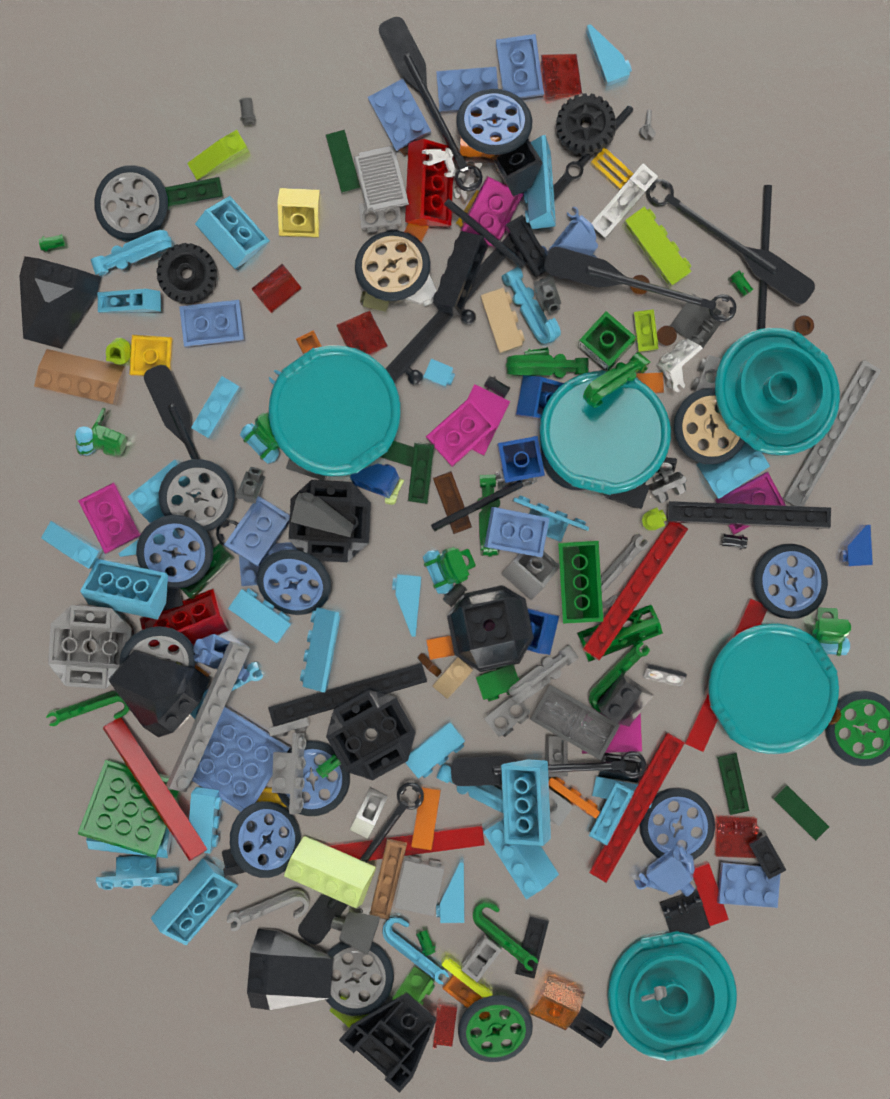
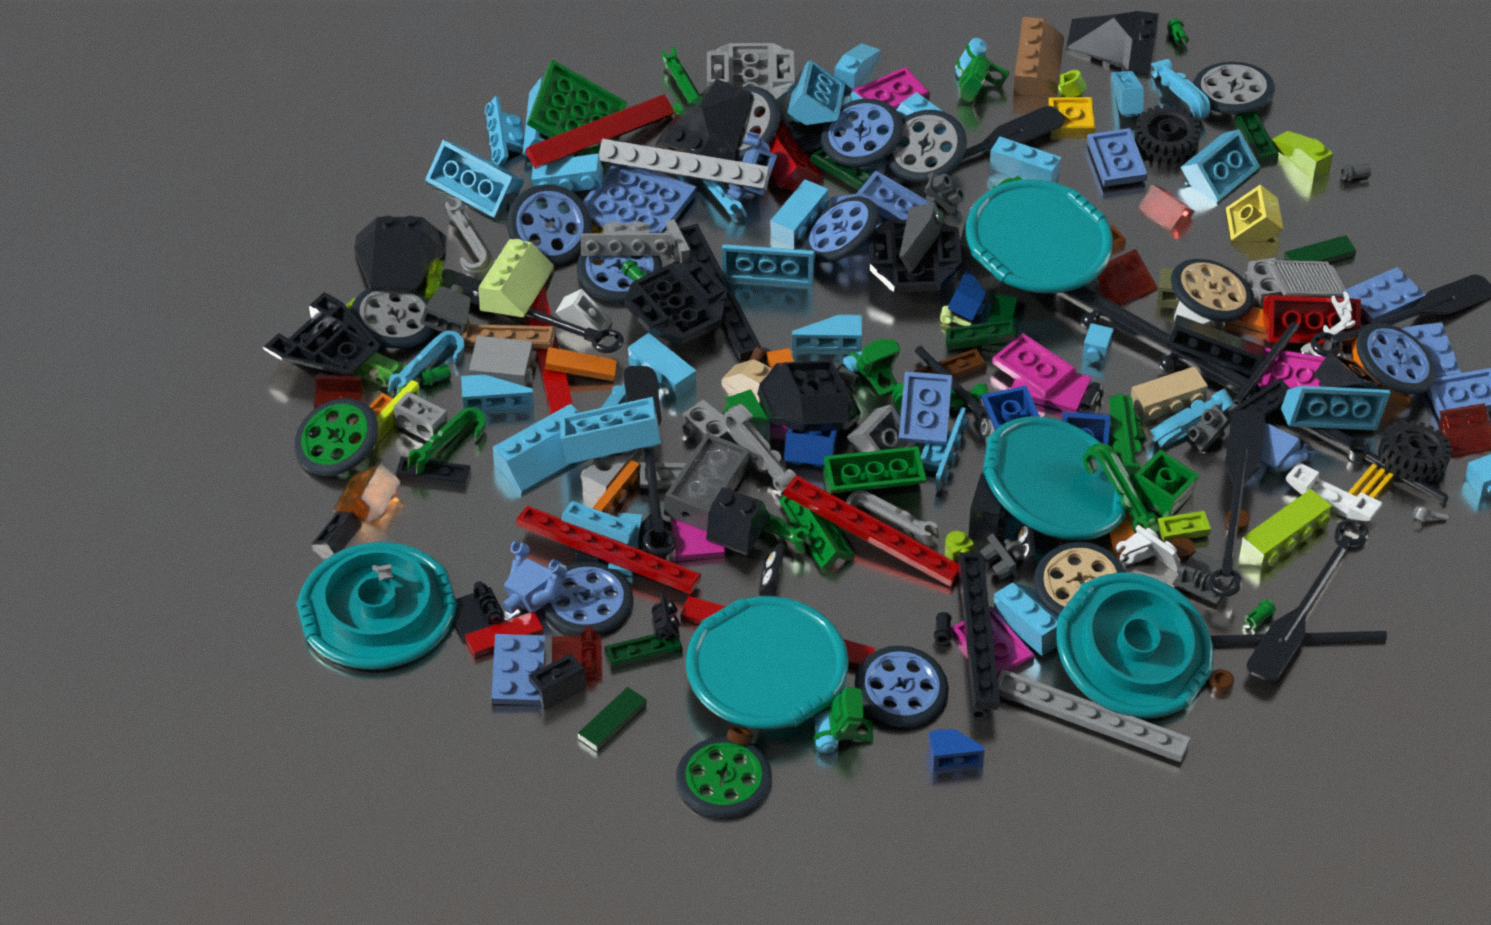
camera: 85 degrees right, 40 degrees down
none -> clear neon green axle [425,258,444,300]
none -> black hinge [651,593,681,640]

